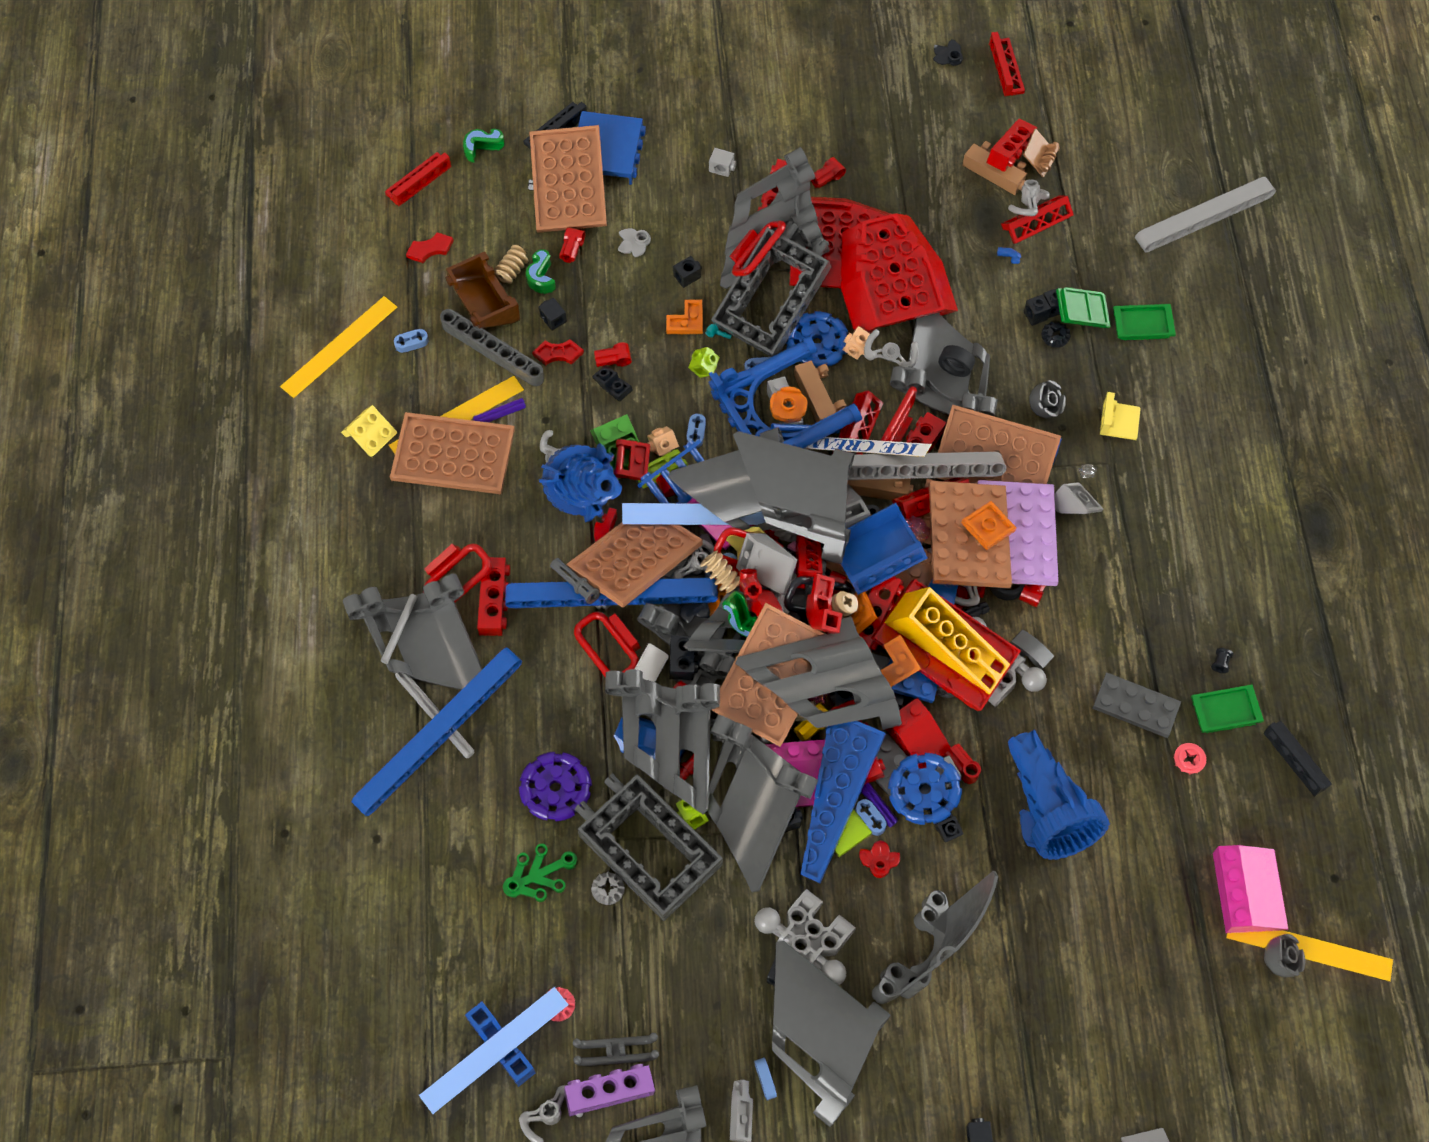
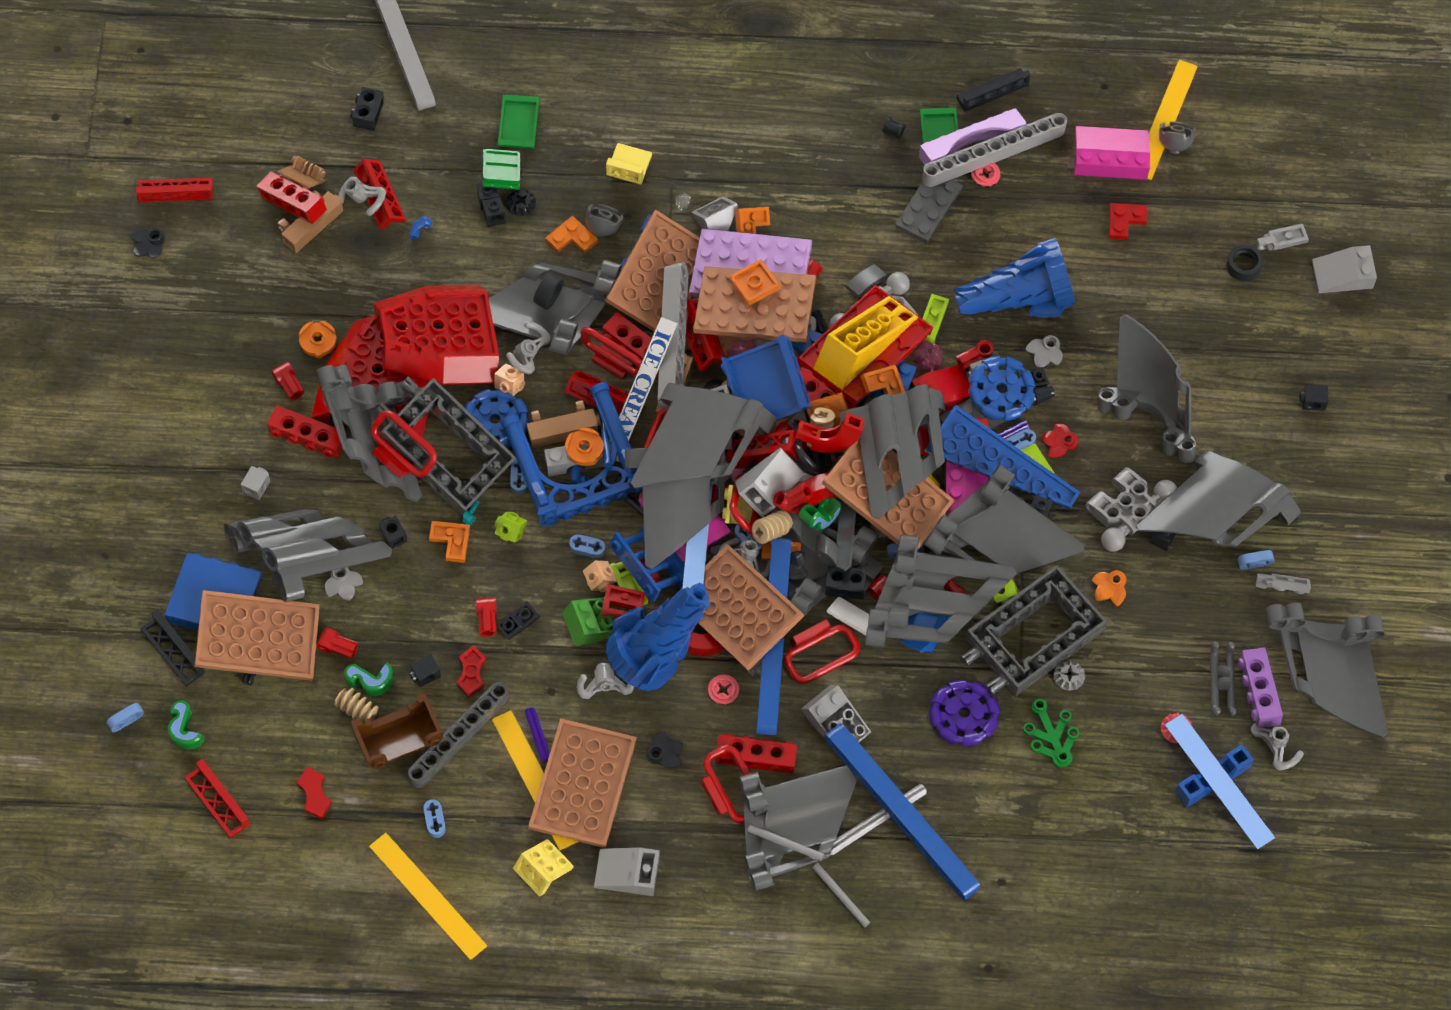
camera: 85 degrees left, 0 degrees up
dark grey pin [550,558,600,604] -> none
none -> medium blue beam [106,703,144,732]
none -> dark grey panel [224,509,392,602]
none -> orange plate [299,321,337,359]
none -> black brick [350,87,385,131]
none -> orange plate [545,216,598,254]
none -> blue arm [570,465,590,484]
none -> light grey slope [594,848,660,896]
none -> black plate [646,732,683,768]
none -> coral gear [708,675,739,705]
none -> orange plate [735,207,770,234]
none -> light grey slope [801,685,871,742]
none -> light grey bar [812,863,870,928]
none -> clear pink brick [914,339,944,372]
none -> lavender arch [919,108,1026,165]
none -> light grey beam [922,113,1067,187]
none -> lime plate [922,294,949,346]
none -> black cone [1025,386,1055,406]
none -> light grey plate [1026,335,1063,368]
none -> black brick [1031,495,1053,518]
none -> orange plate [1092,570,1126,607]
none -> red plate [1109,203,1147,240]
none -> black tyre [1226,244,1263,281]
none -> light grey hinge [1255,224,1309,250]

